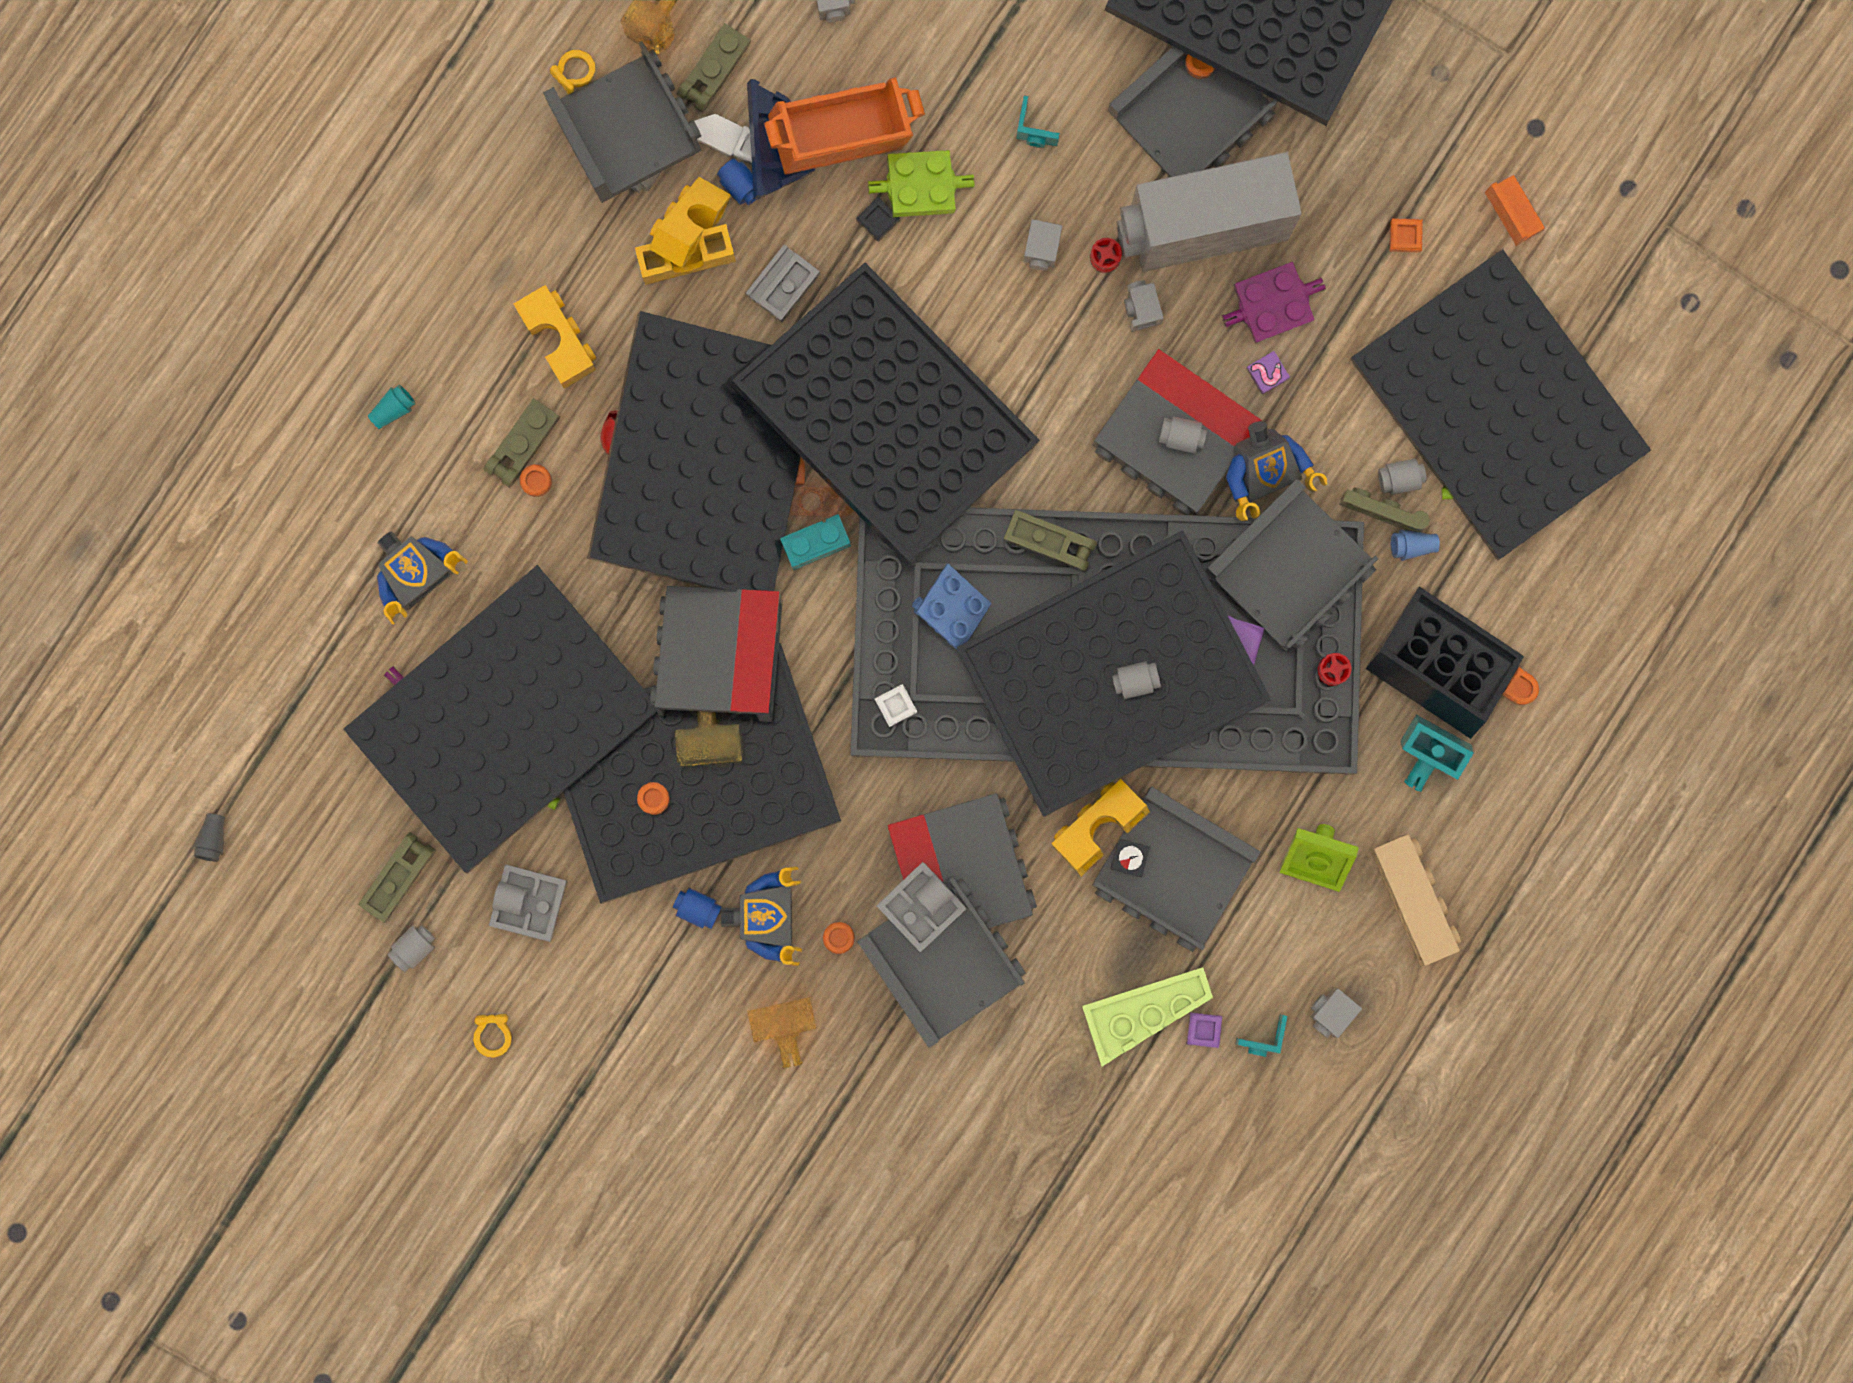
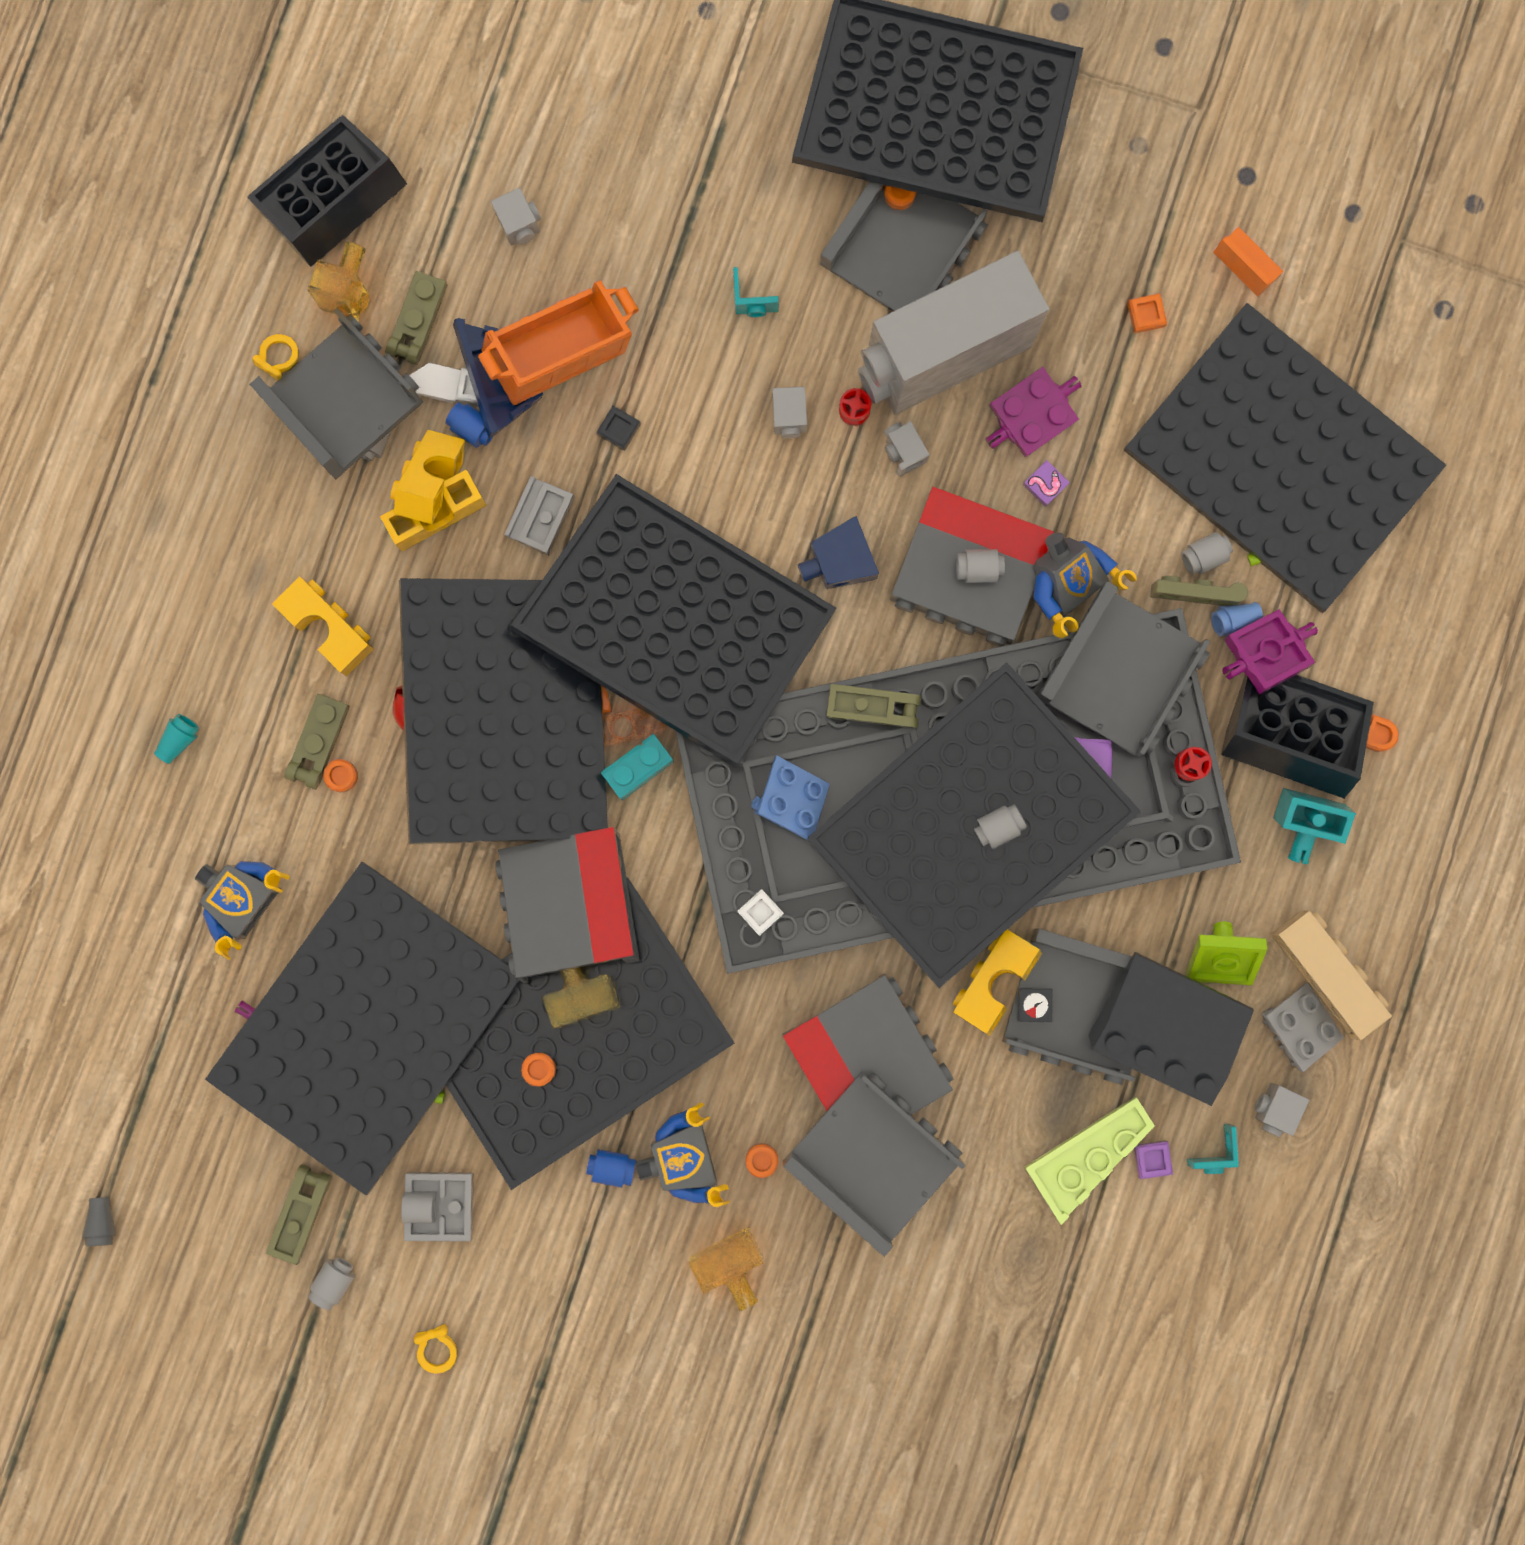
camera: 15 degrees left, 0 degrees up
lime plate [868,150,974,217] -> none
light grey plate [877,862,967,953] -> none
none -> dark blue torso [797,516,879,589]
none -> black slope [1088,952,1254,1106]
none -> magenta plate [1222,609,1318,694]
none -> light grey hinge [1262,983,1344,1073]

